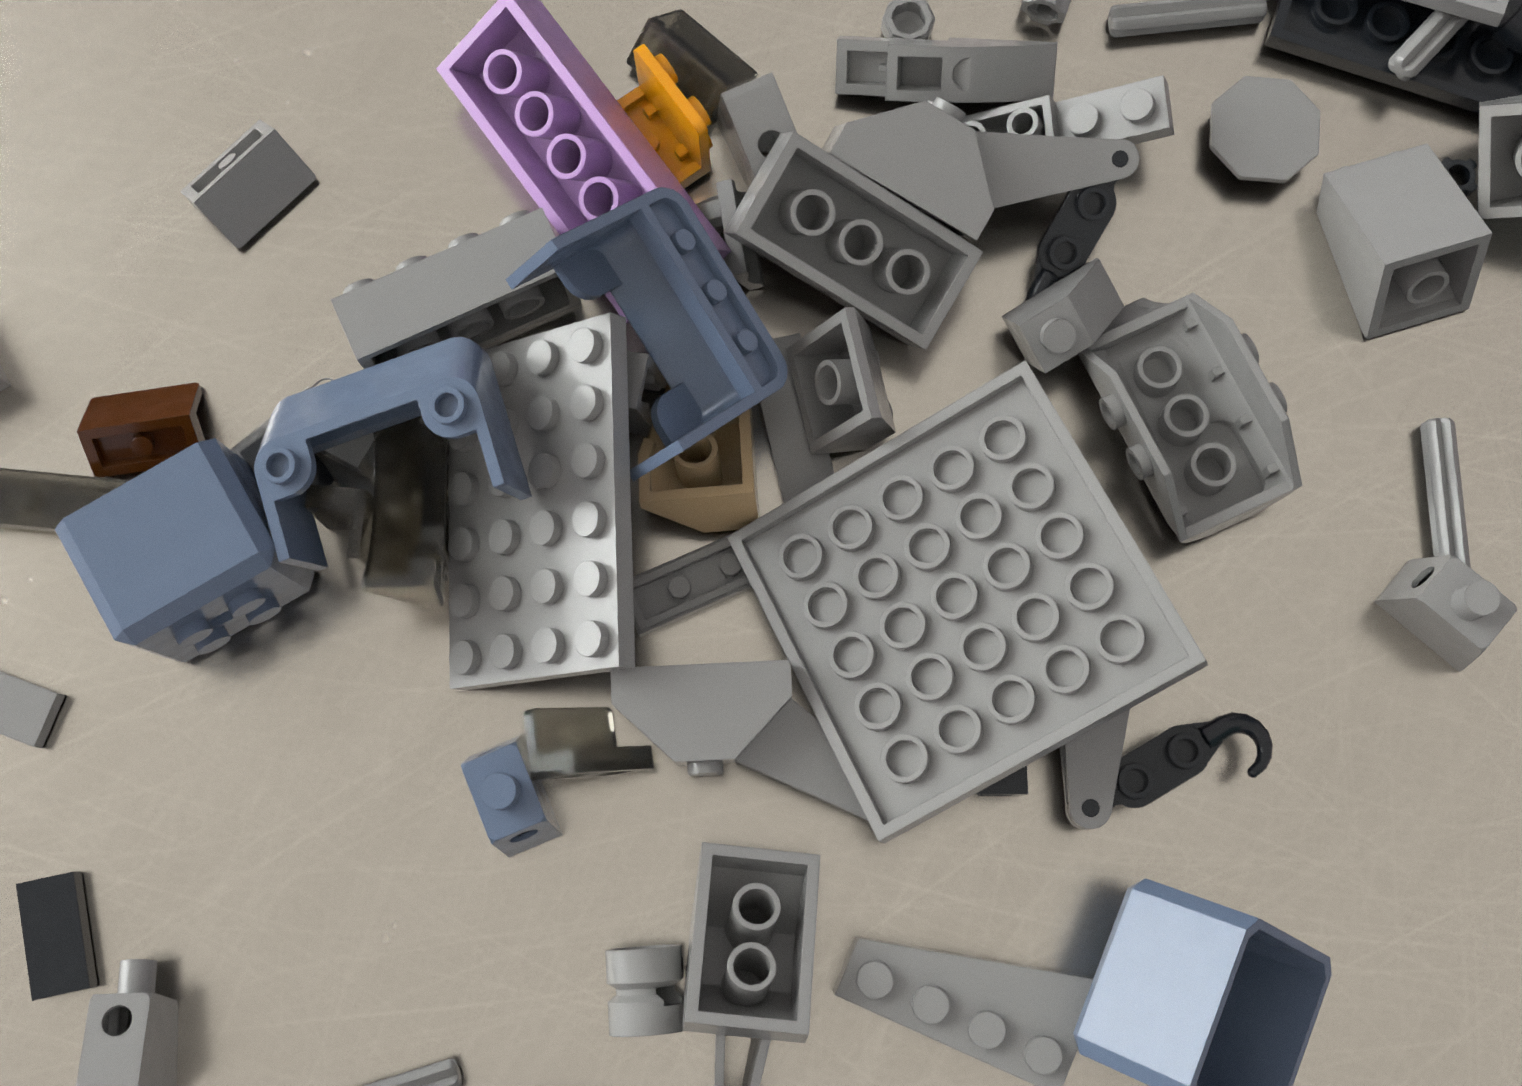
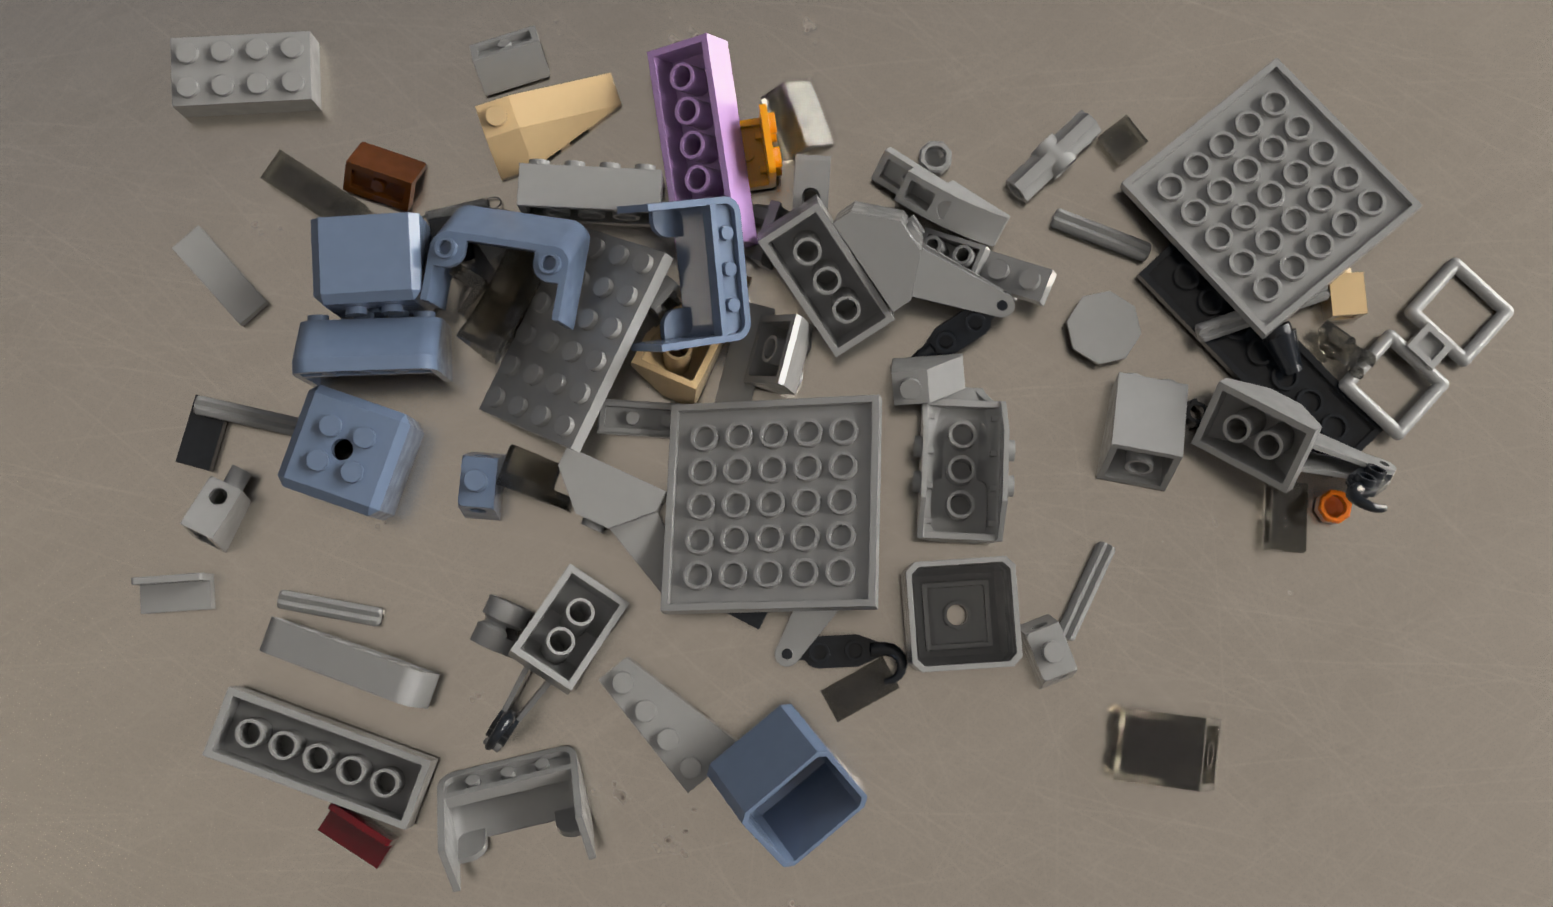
camera: 25 degrees right, 5 degrees up
none -> light grey axle [193,395,298,436]
none -> sand blue plate [278,385,424,521]
none -> sand blue windscreen [292,311,453,387]
none -> tan wedge [475,73,622,181]
none -> clear smoke plate [820,657,900,722]
none -> light grey plate [901,556,1023,672]

